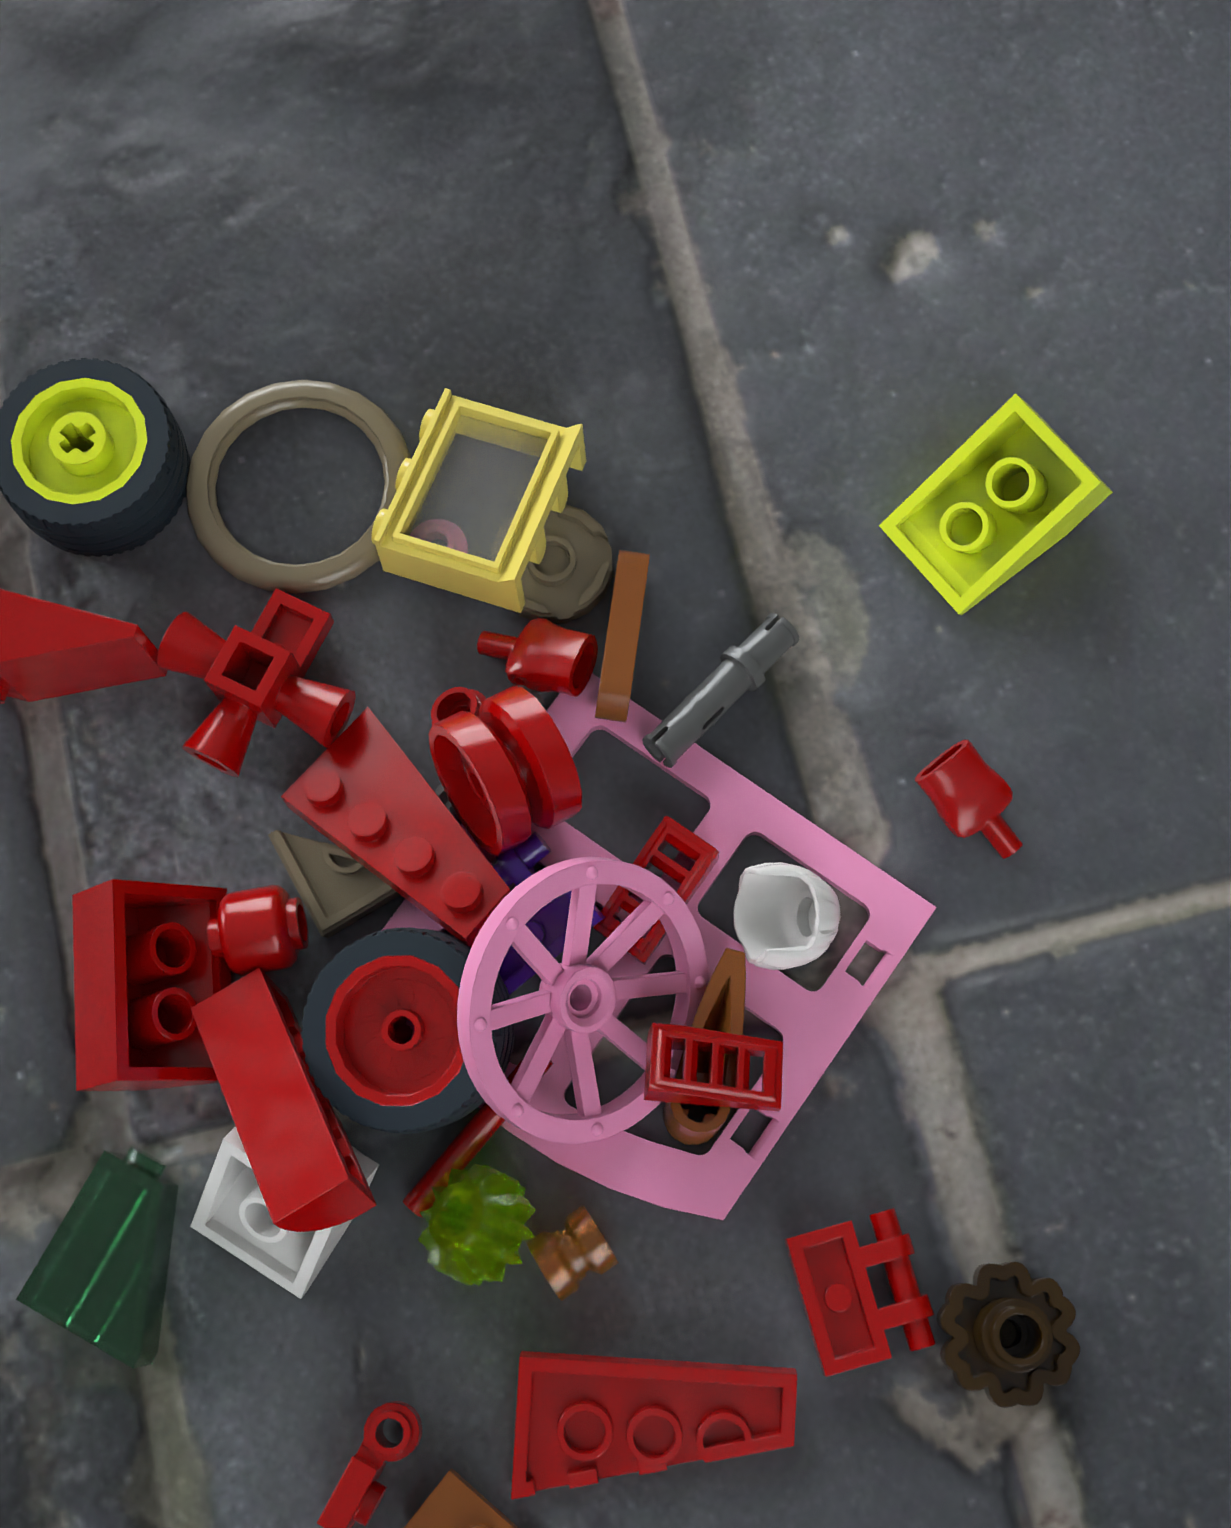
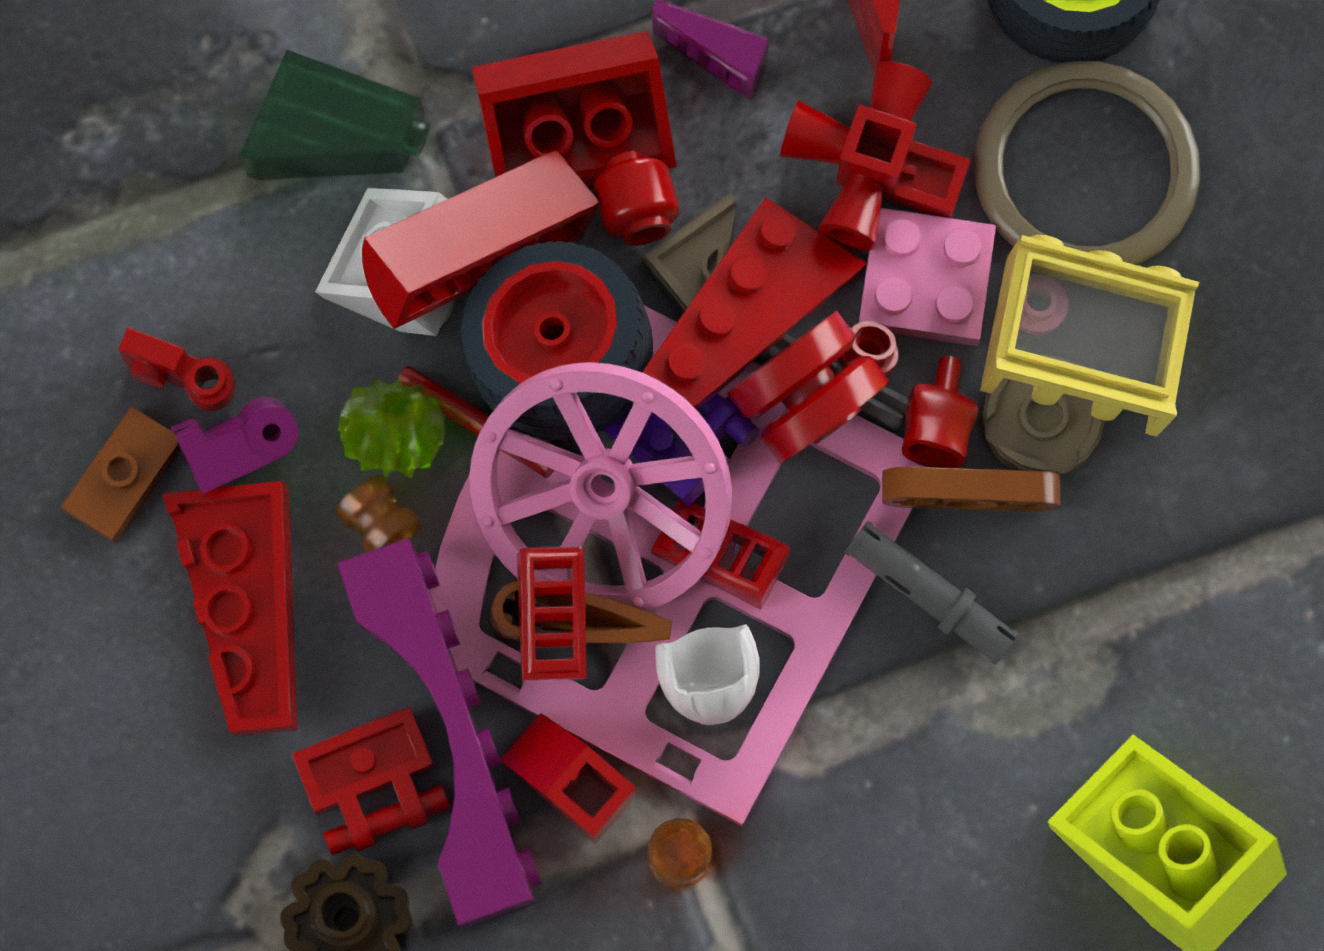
camera: 80 degrees right, 0 degrees up
red piece [915,739,1023,859] -> none
none -> magenta leg [171,397,299,494]
none -> magenta arch [337,538,542,928]
none -> red slope [500,713,637,844]
none -> clear orange wheel [648,818,712,890]
none -> magenta slope [652,0,769,100]
none -> bright pink plate [858,208,996,347]

